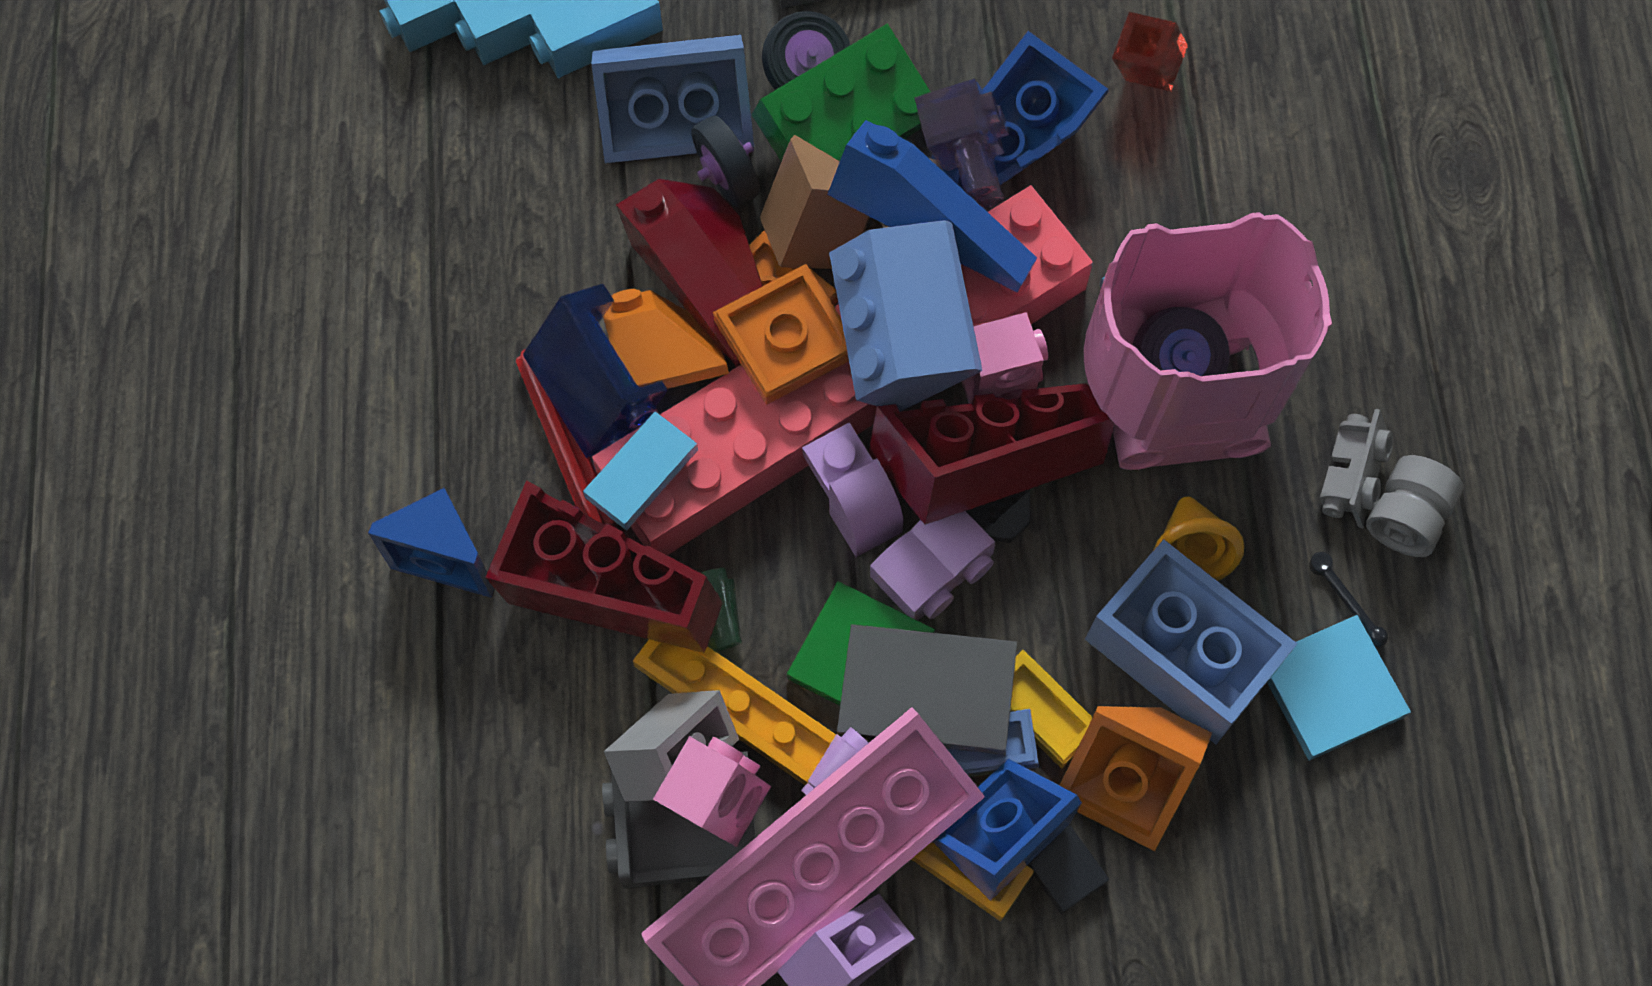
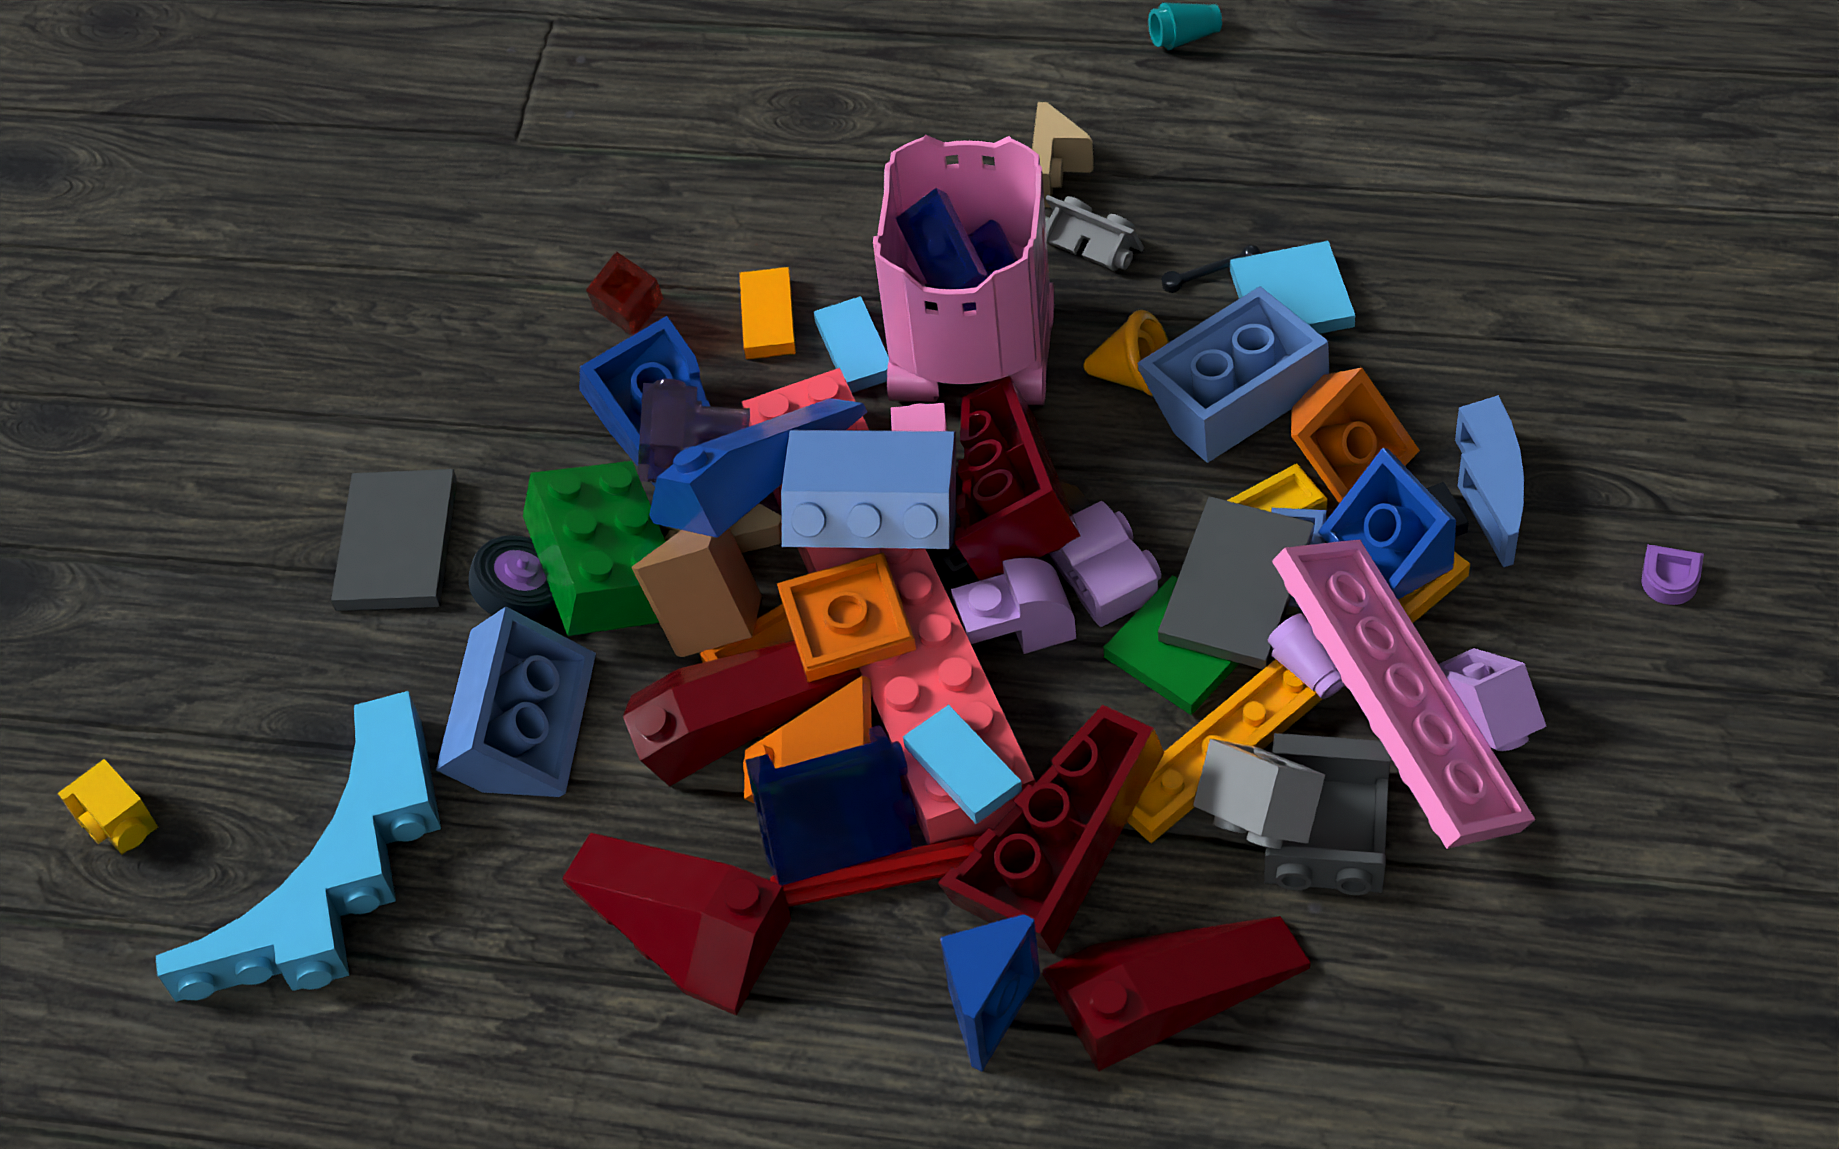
camera: 70 degrees left, 15 degrees down
bright pink brick [653,736,771,847] -> none
black wheel [691,116,760,207] -> none
light grey wheel [1366,455,1464,557] -> none
none -> dark red wedge [562,832,791,1016]
none -> light orange tile [740,267,796,359]
none -> clear blue panel [895,188,1018,311]
none -> tan slope [1032,102,1094,208]
none -> dark red wedge [1042,916,1311,1072]
none -> medium blue slope [1455,395,1524,567]

